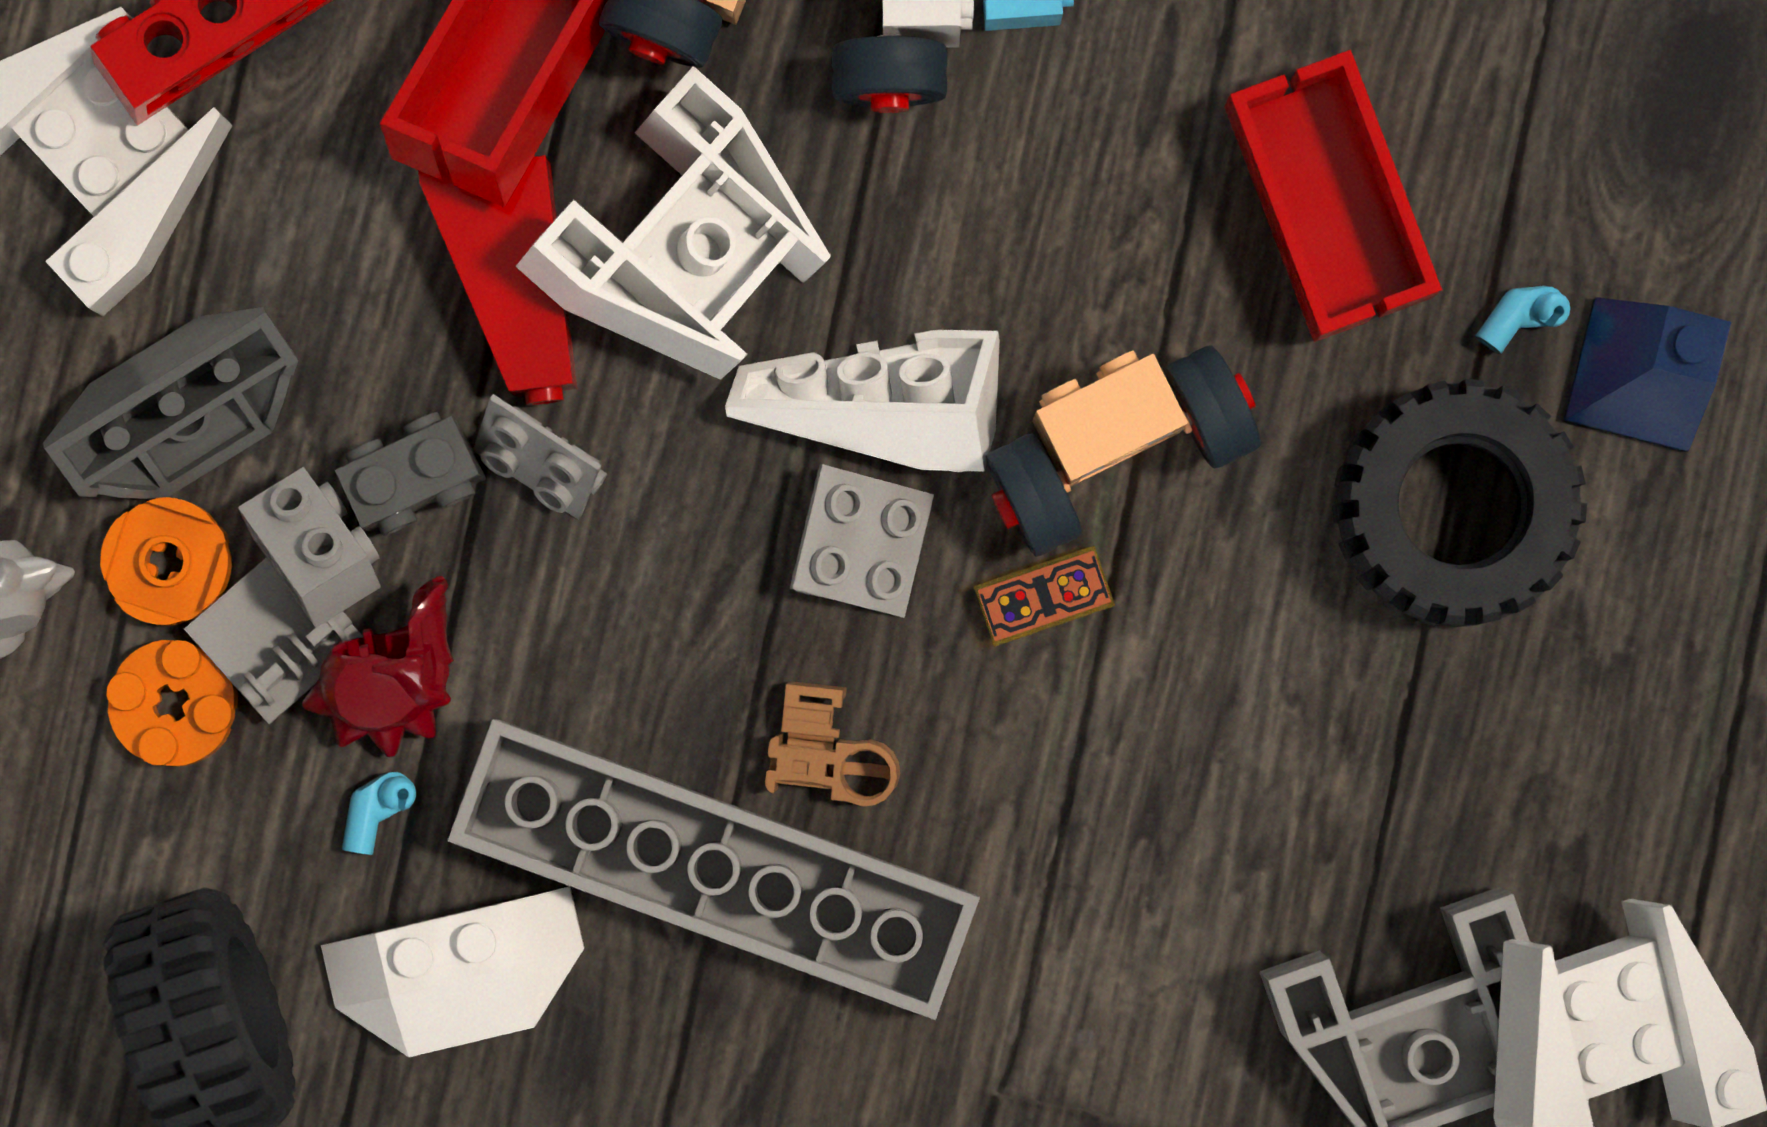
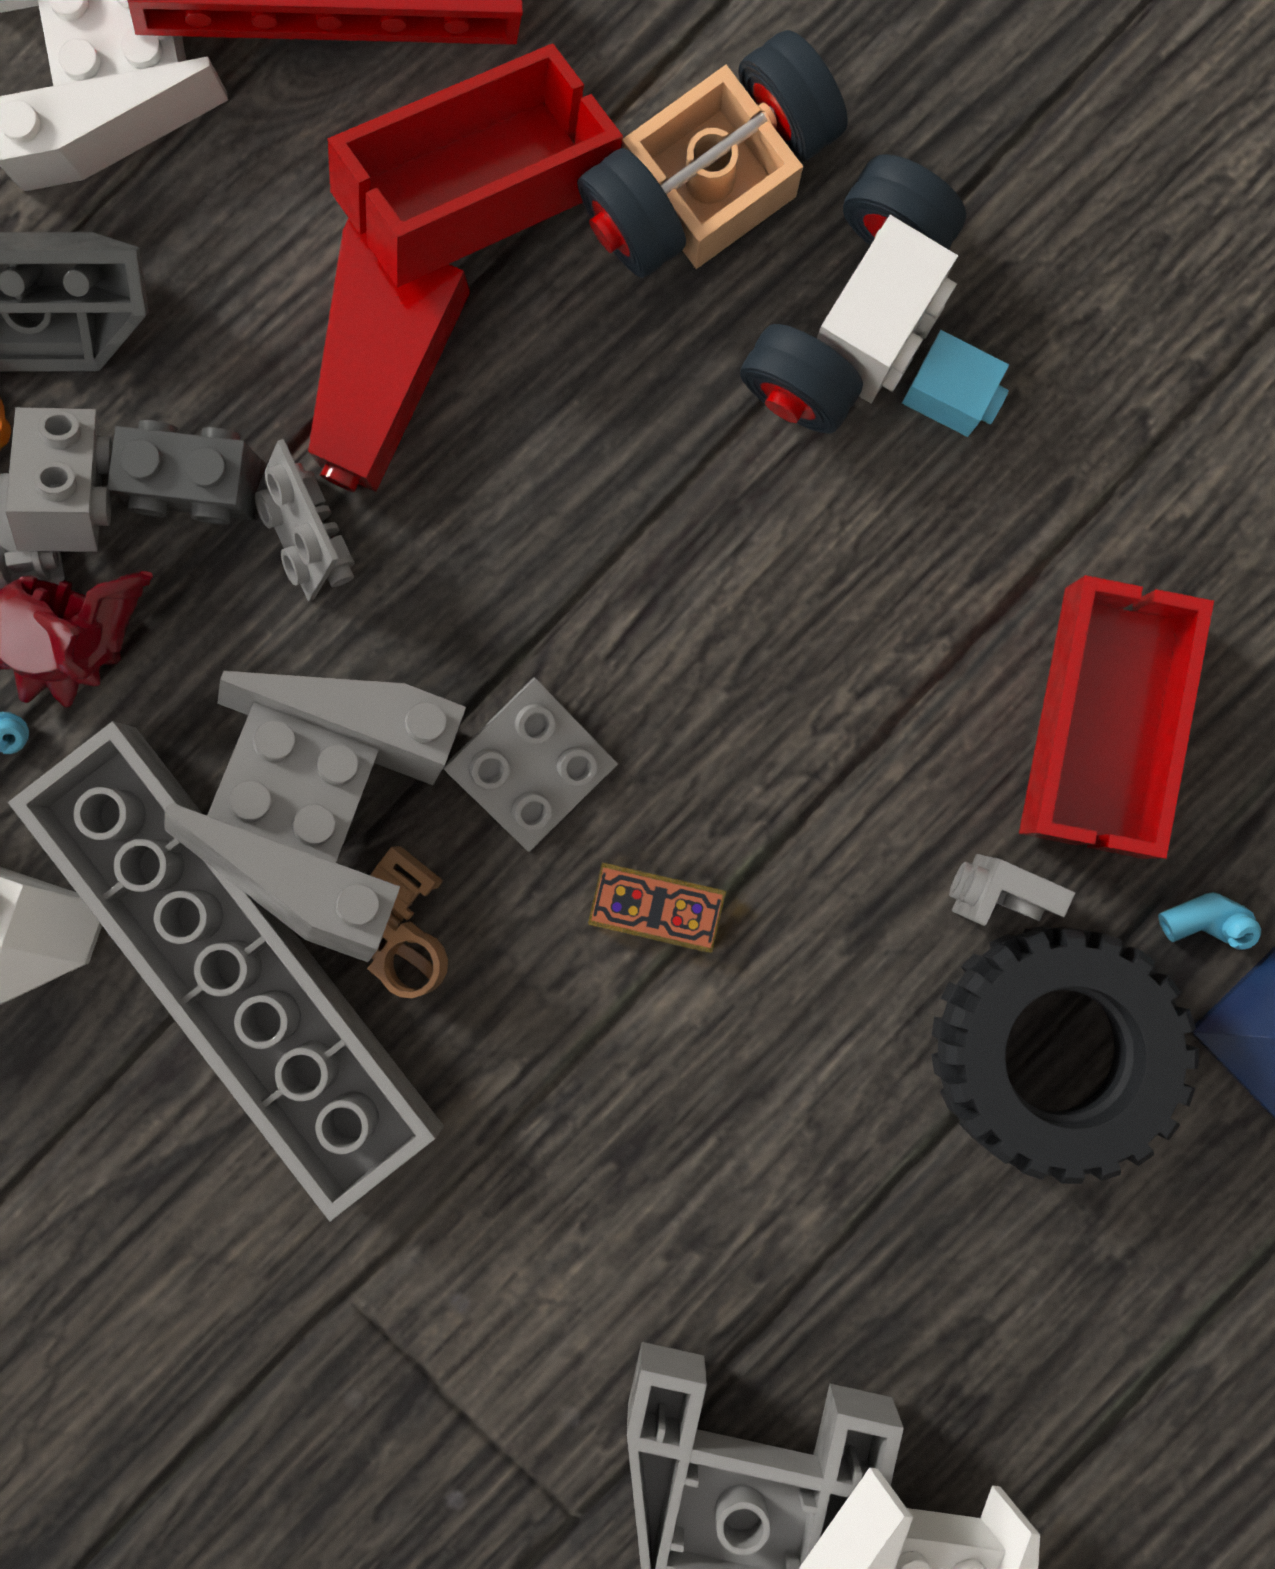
camera: 30 degrees right, 0 degrees up
white wedge [516,66,831,380] -> none
white wedge [725,330,999,472] -> none
brick [986,345,1261,557] -> none
none -> light grey wedge [164,671,466,962]
none -> light grey bracket [949,854,1075,926]

